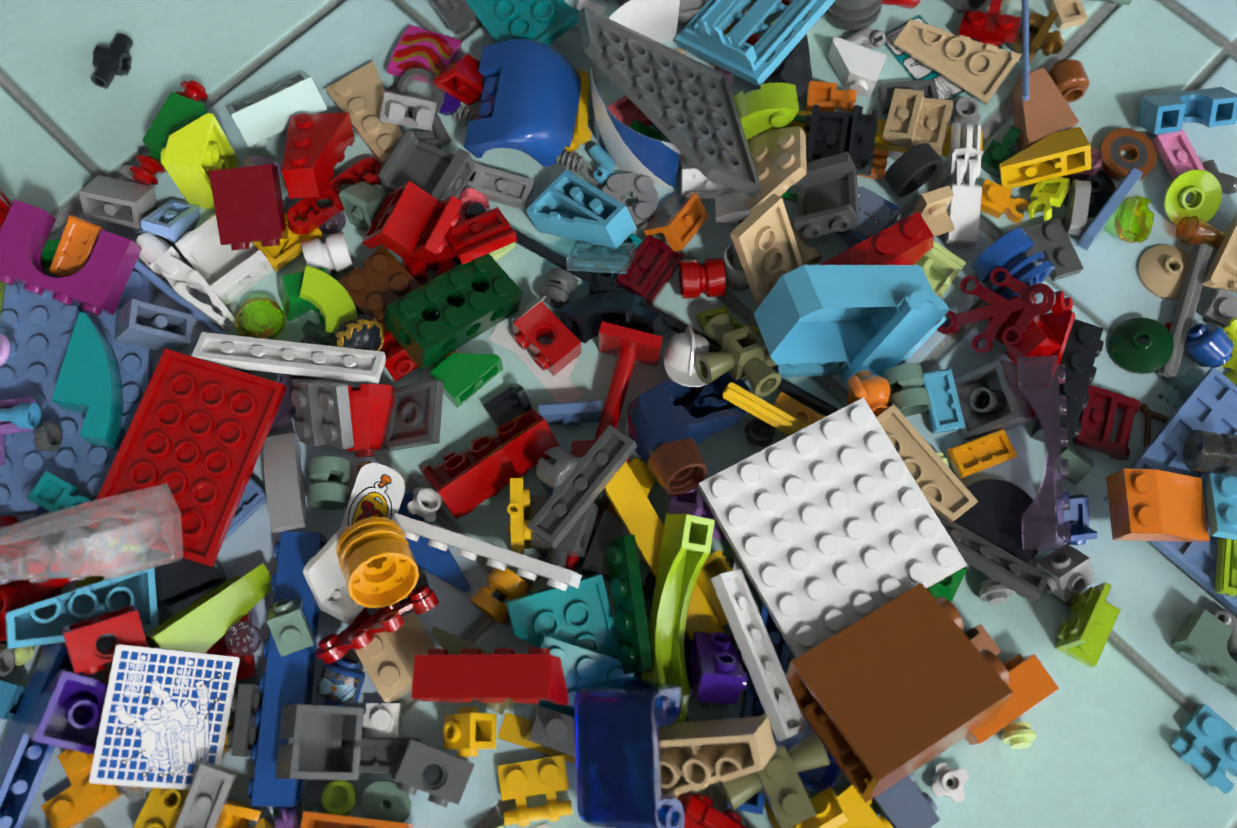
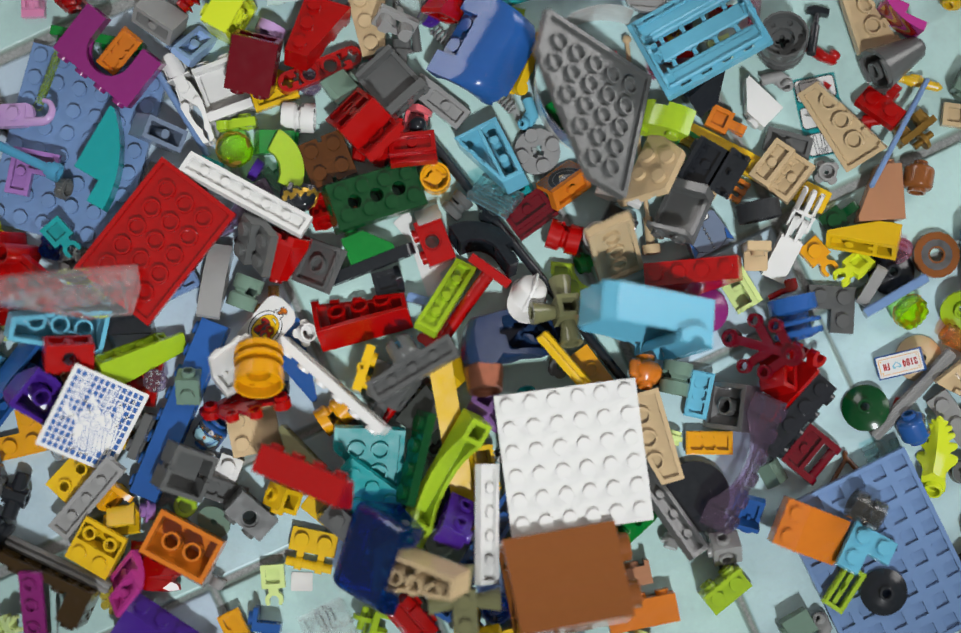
camera: 25 degrees right, 15 degrees up
none -> lime plate [216,113,259,133]
none -> dark purple tile [246,158,265,182]
none -> black beam [333,242,416,287]
none -> lime plate [414,258,477,338]
none -> light orange wheel [420,162,451,196]
none -> green plate [573,252,593,274]
none -> red hand [767,278,798,301]
none -> white tile [874,347,927,381]

